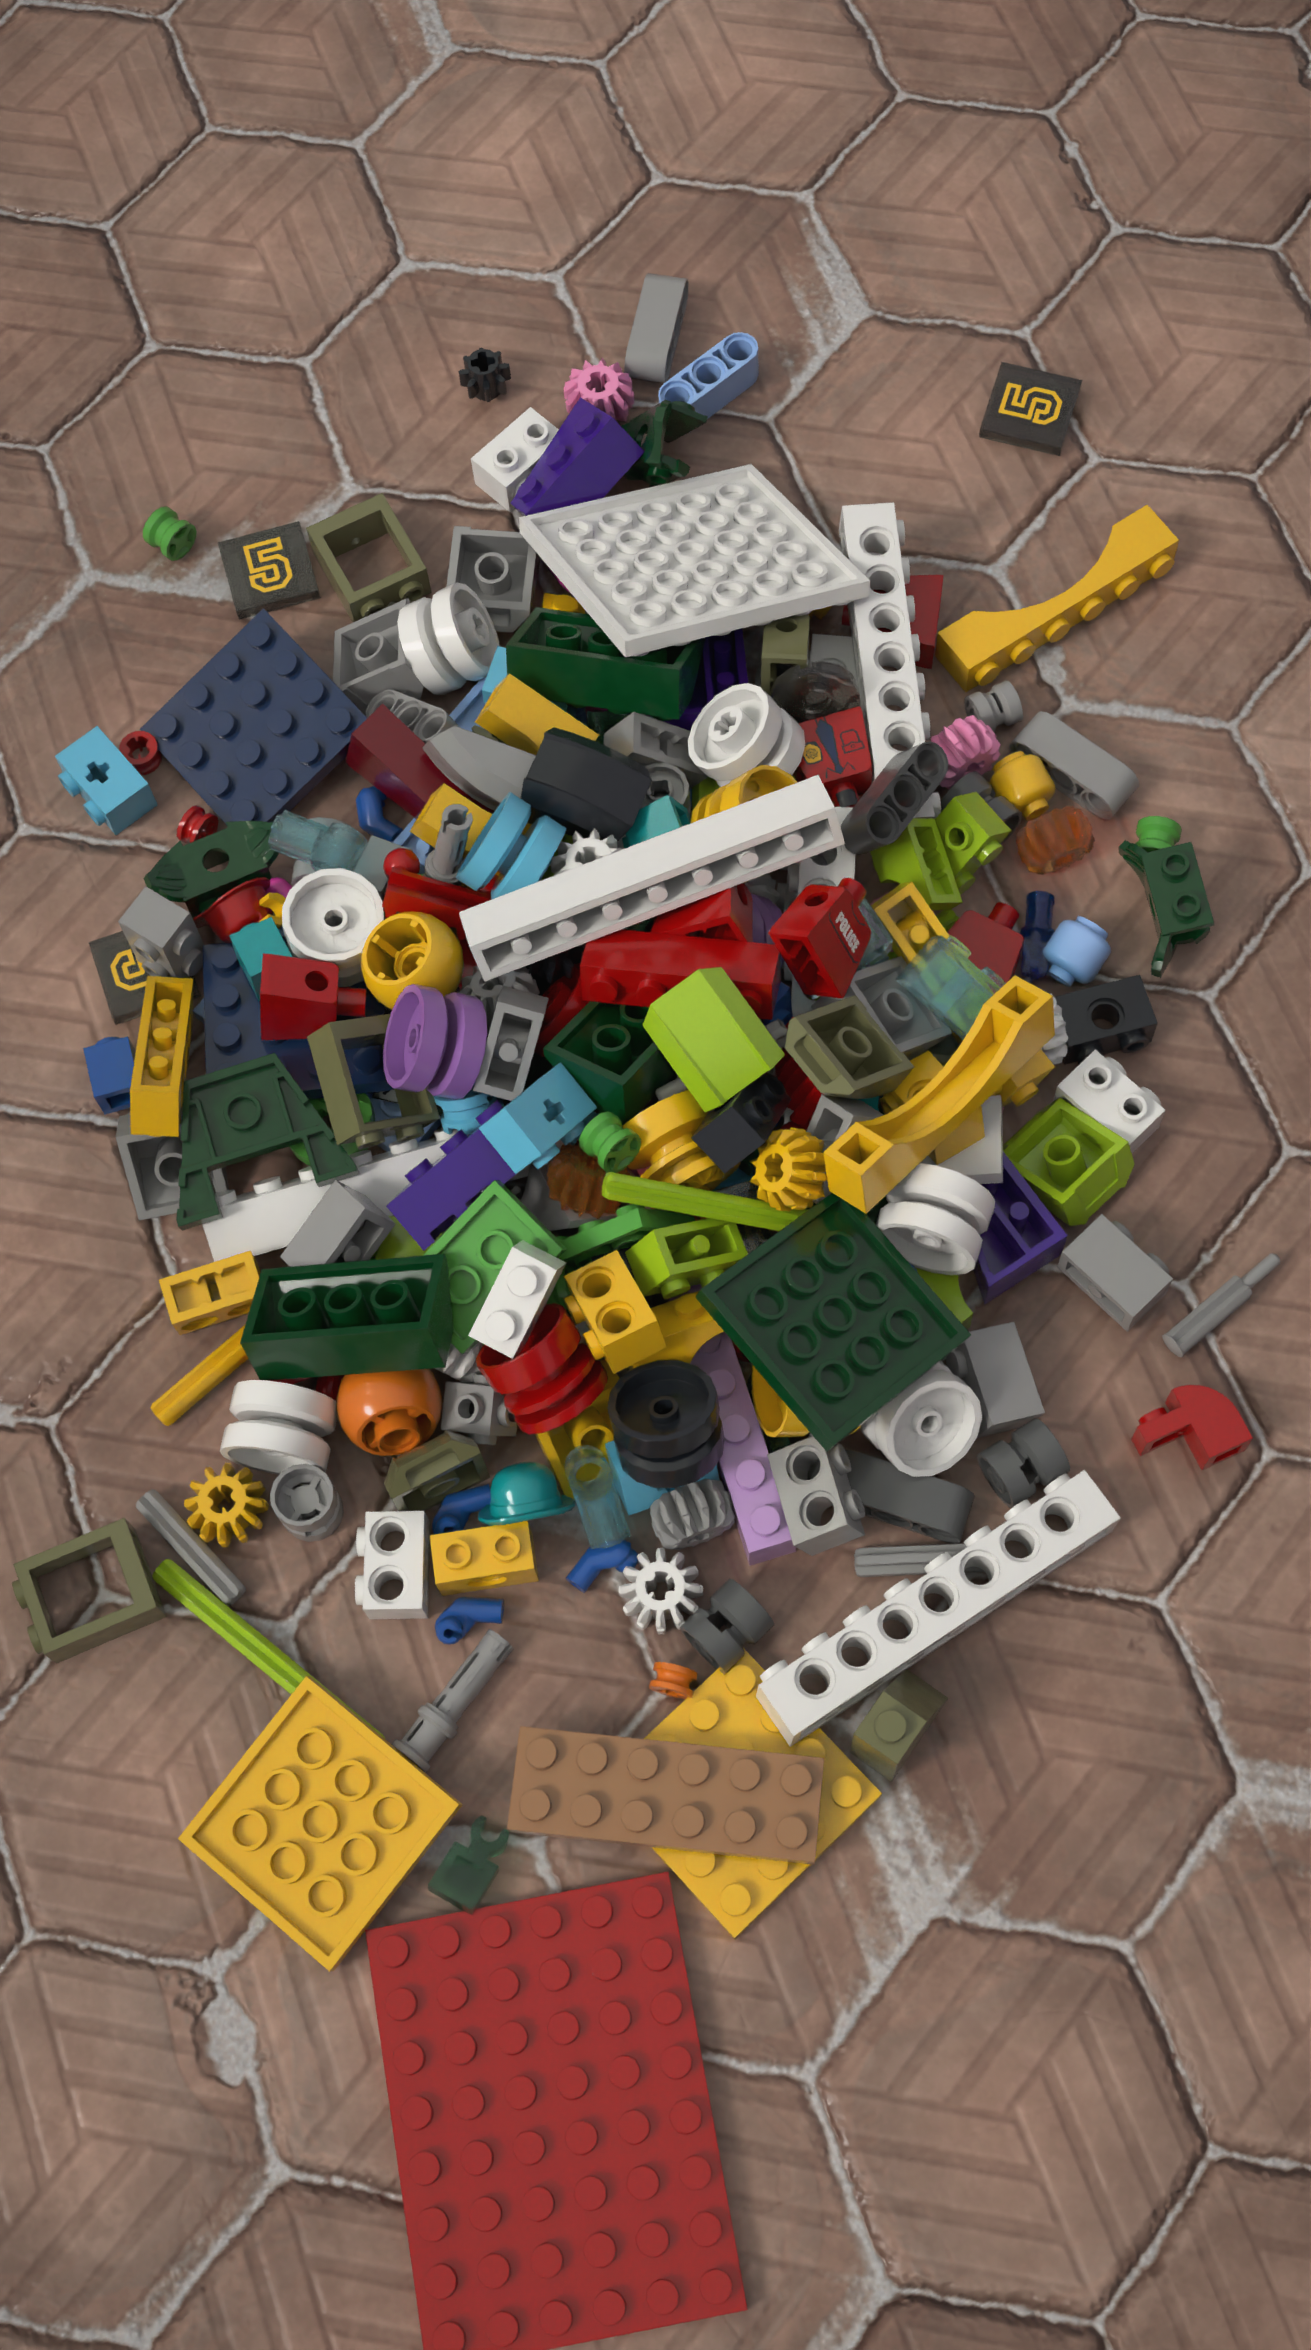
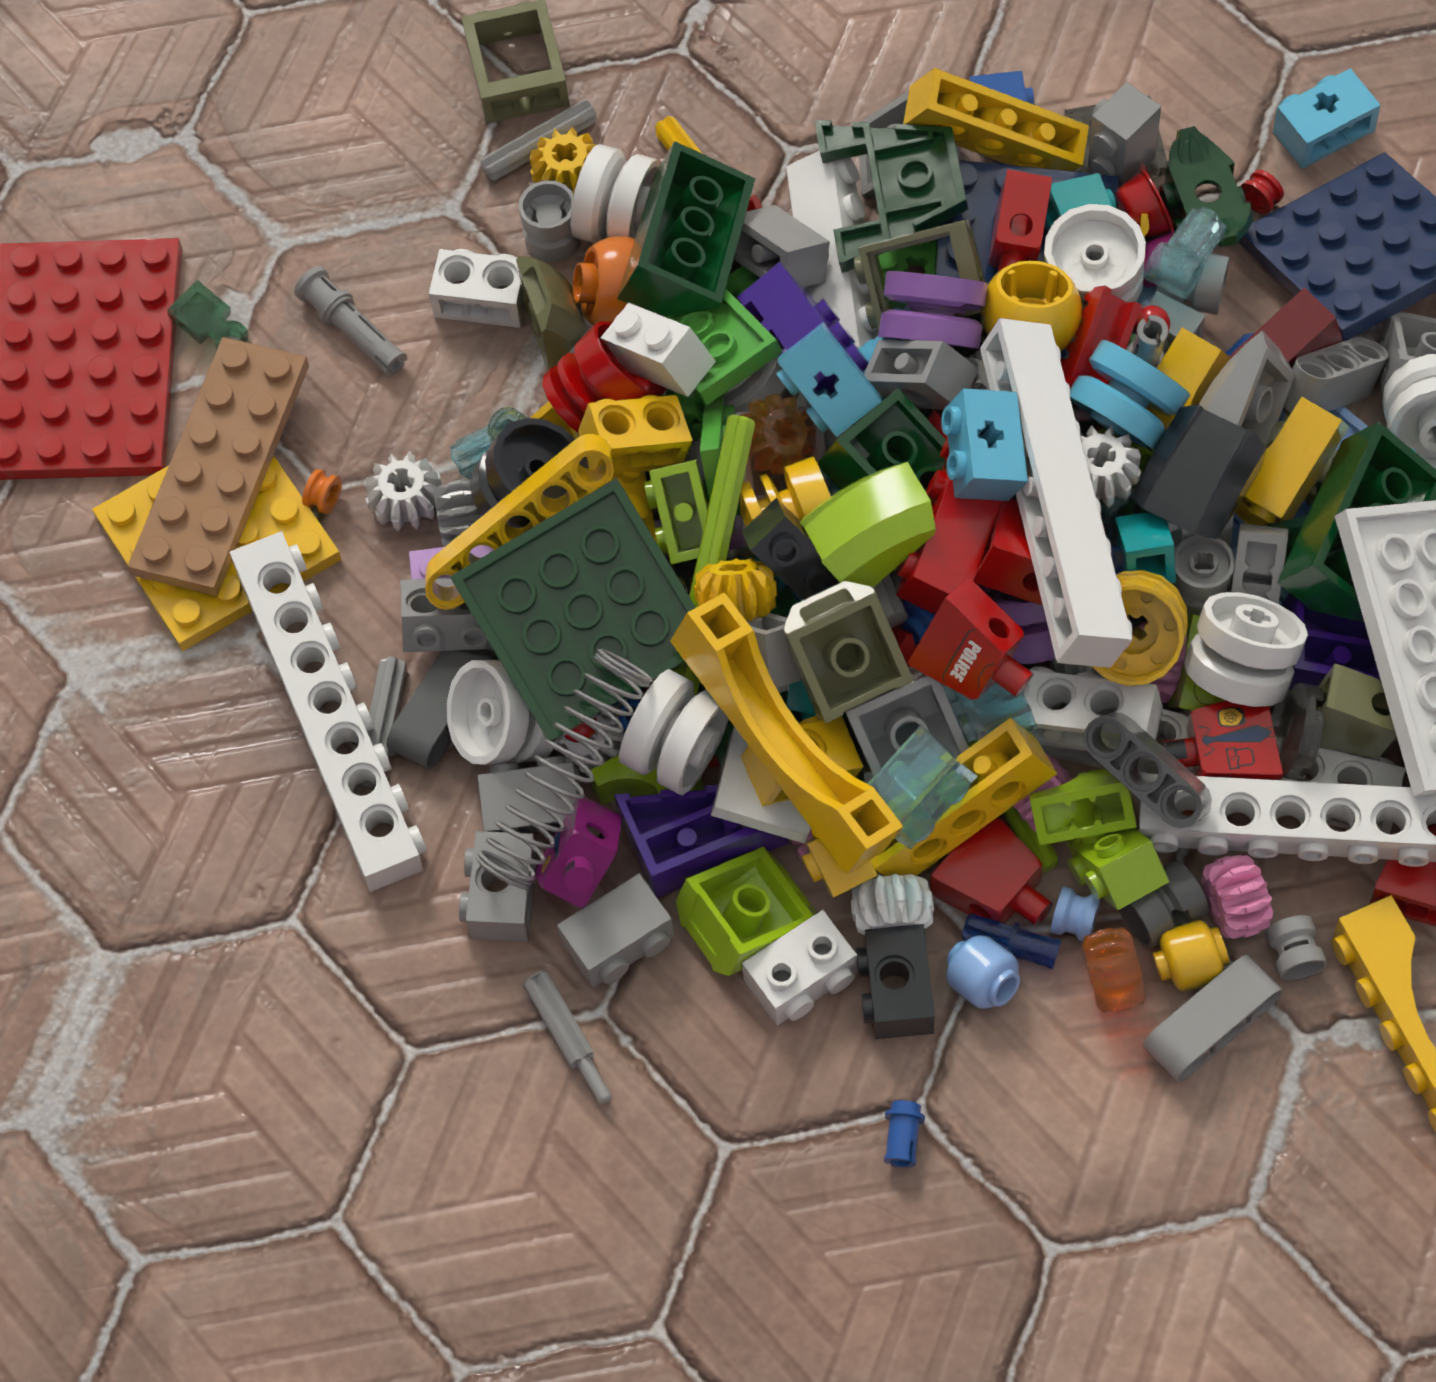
camera: 100 degrees right, 5 degrees down
red bush [119,731,162,775] -> none
lime axle [152,1559,386,1740] -> none
yellow brick [159,1250,260,1335] -> none
yellow plate [178,1676,463,1972] -> none
yellow brick [429,1521,539,1596] -> none
blue arm [432,1484,491,1534] -> none
blue arm [435,1596,504,1645] -> none
teal hat [478,1462,575,1526] -> none
blue arm [566,1538,638,1593] -> none
bright green wheel [579,1111,641,1173] -> none
dark grey wheel [680,1578,774,1675] -> none
olive slope [850,1669,948,1782] -> none
dark grey wheel [977,1418,1071,1508] -> none
dark green piece [1118,840,1214,978] -> none
red brick [1131,1385,1253,1470] -> none
bright green wheel [1135,816,1182,852] -> none
none -> yellow beam [425,434,614,610]
none -> light grey brick [459,831,538,942]
none -> light grey piece [475,648,653,890]
none -> magenta torso [535,794,622,908]
none -> blue pin [884,1100,925,1168]
none -> medium azure brick [941,388,1028,501]
none -> light blue wheel [1050,886,1101,943]

